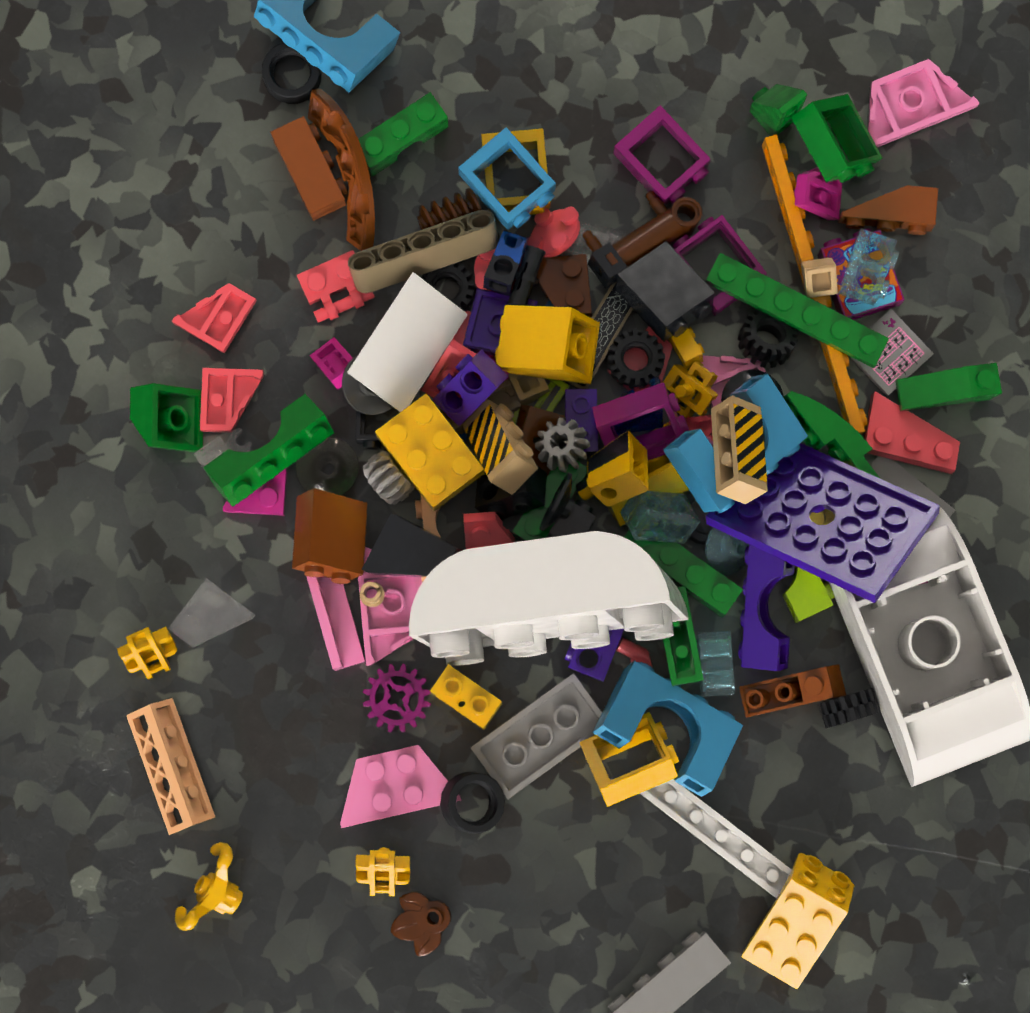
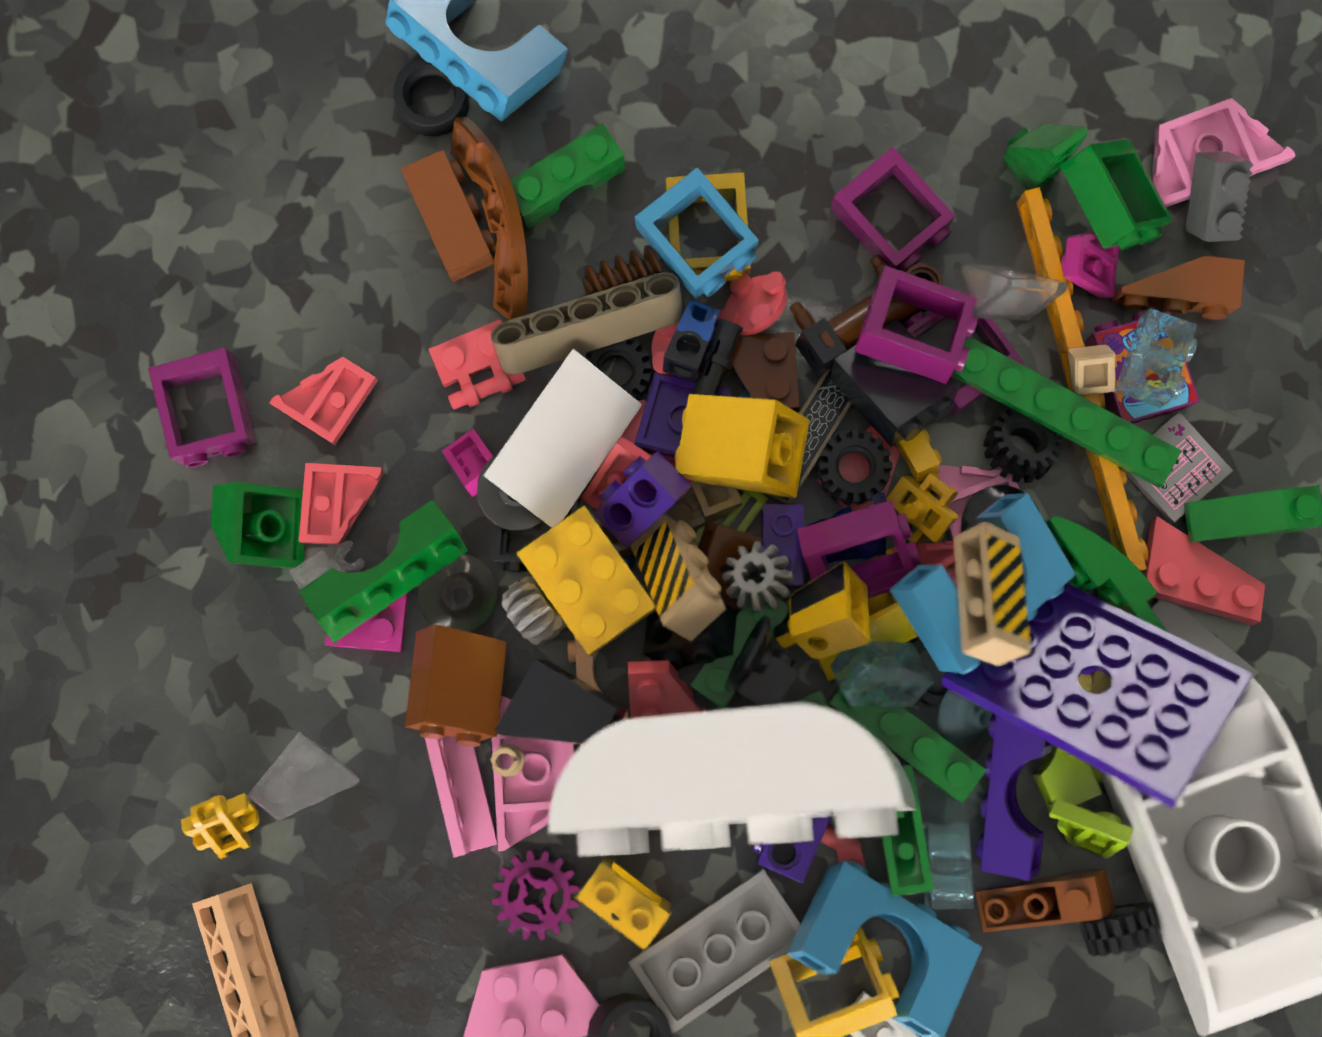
camera: 10 degrees right, 0 degrees up
none -> magenta window [148,347,257,468]
none -> magenta window [854,265,979,384]
none -> clear slope [953,262,1068,321]
none -> lime wing [1049,798,1134,859]
none -> dark grey brick [1185,152,1253,242]

